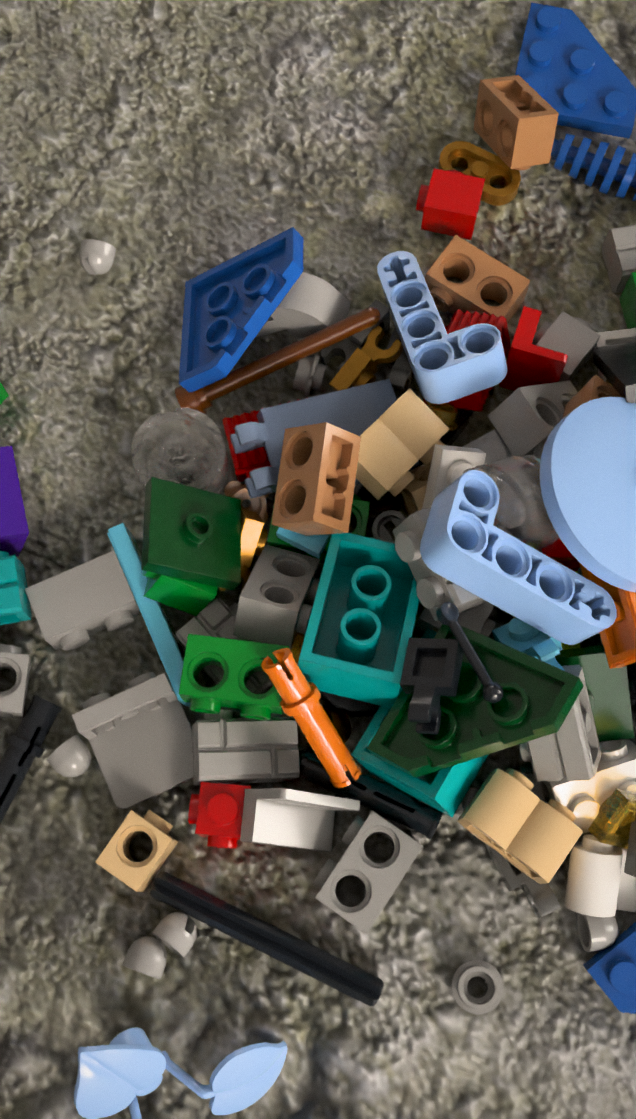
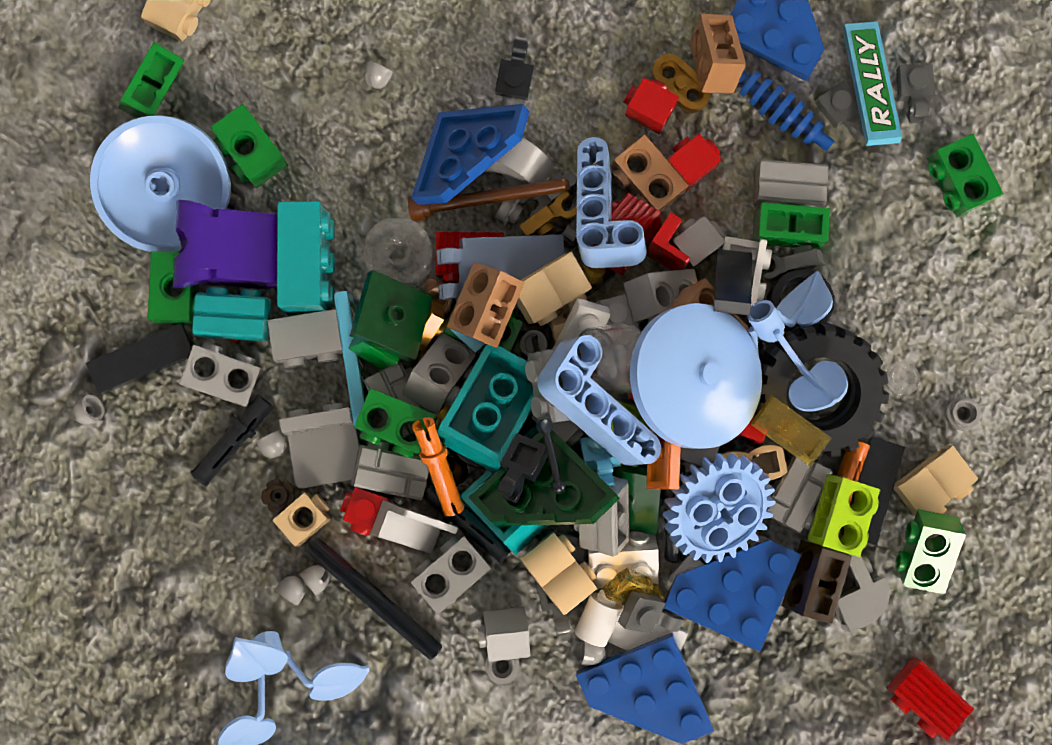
camera: 10 degrees right, 10 degrees up
none -> dark brown plate [261,479,295,513]
none -> teal brick [277,201,335,316]
none -> light grey brick [478,607,530,662]
none -> black plate [495,36,534,101]
none -> red brick [667,133,721,192]

